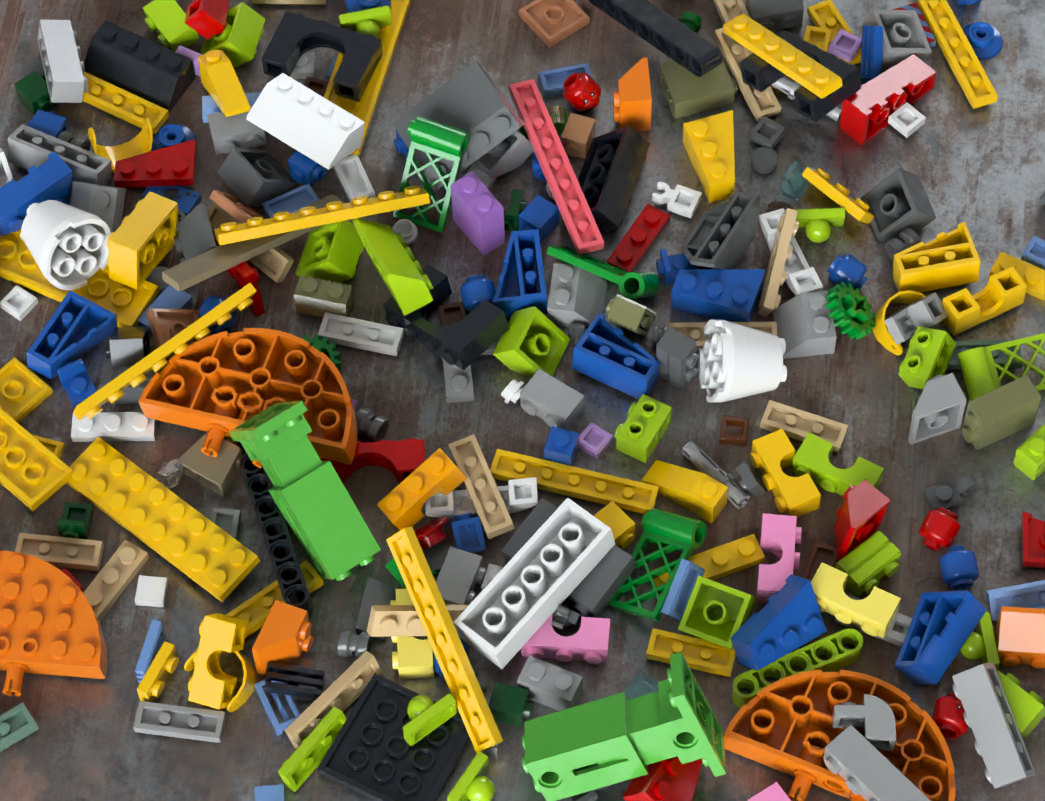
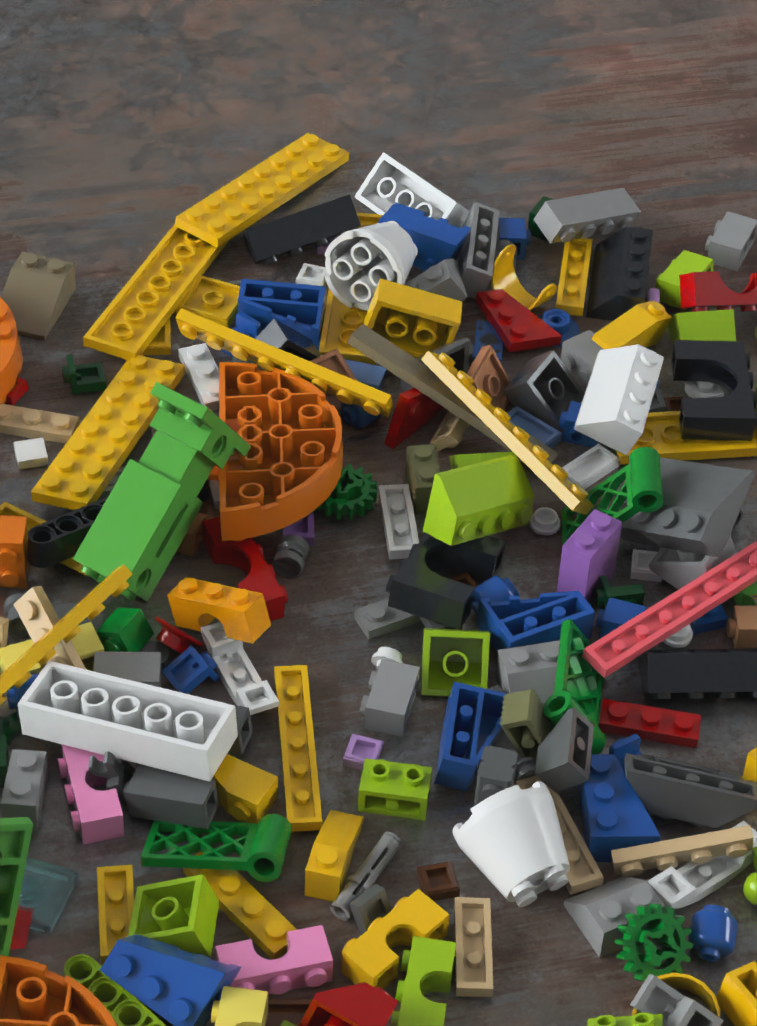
camera: 65 degrees right, 15 degrees down
tan plate [15,533,104,571] -> none
tan plate [448,434,515,539] -> none
blue brick [544,426,579,466] -> none
white plate [652,182,702,219] -> none
medium blue tile [661,559,705,622] -> none
none -> dark grey slope [535,708,594,793]

